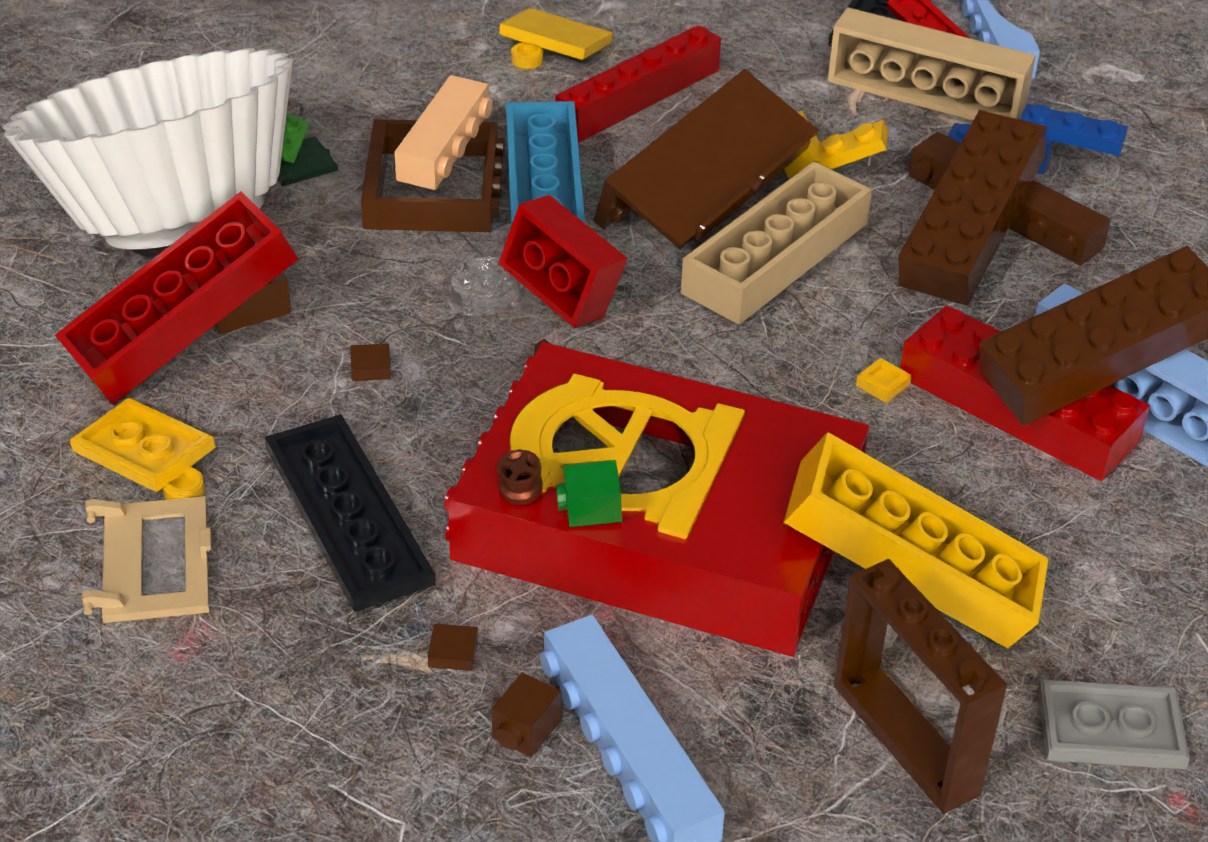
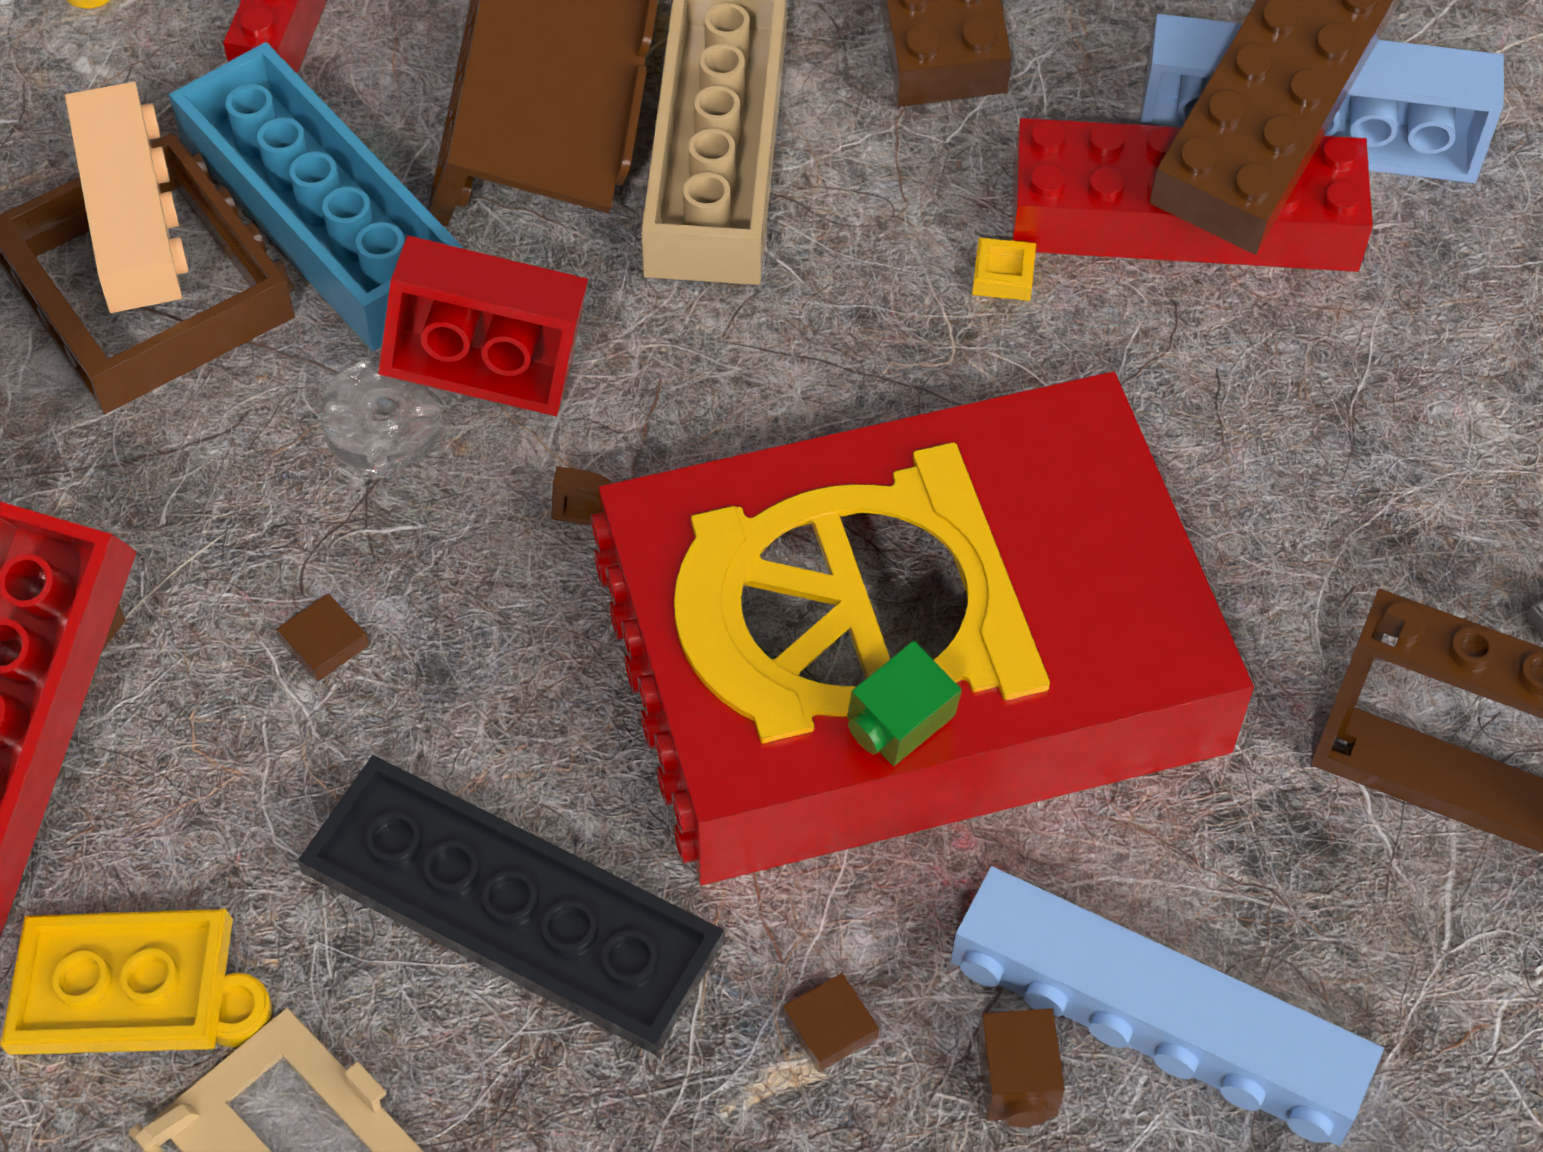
camera: 35 degrees left, 15 degrees up
copper wheel [497,449,543,505] -> none
yellow brick [784,432,1049,649] -> none

